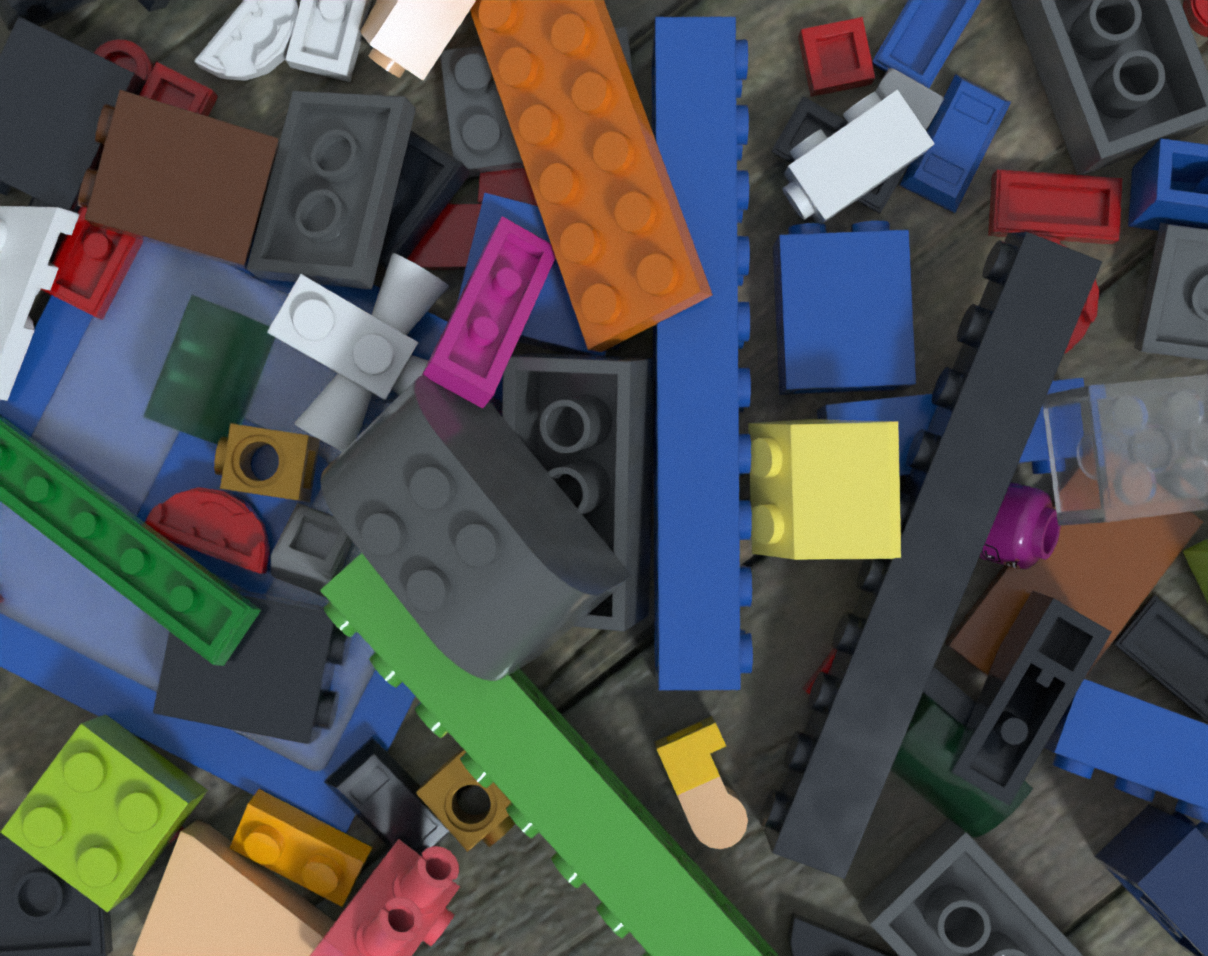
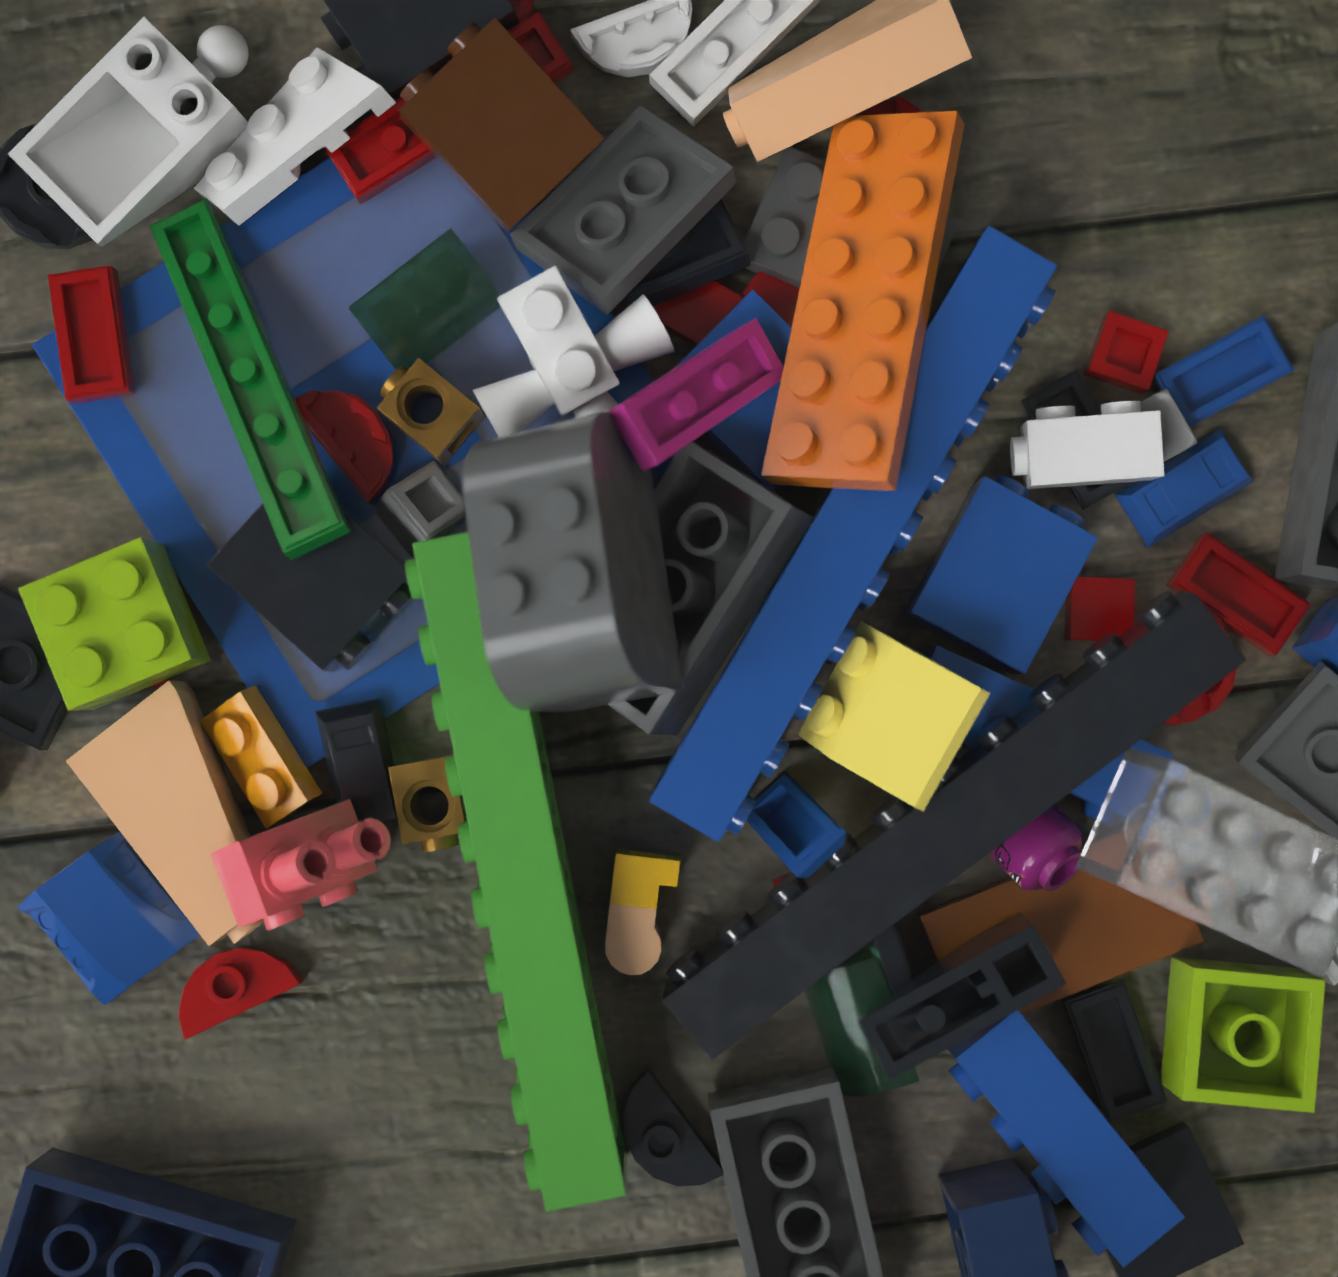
camera: 25 degrees right, 0 degrees up
none -> blue tile [746,772,846,878]
none -> red tile [1064,577,1135,642]

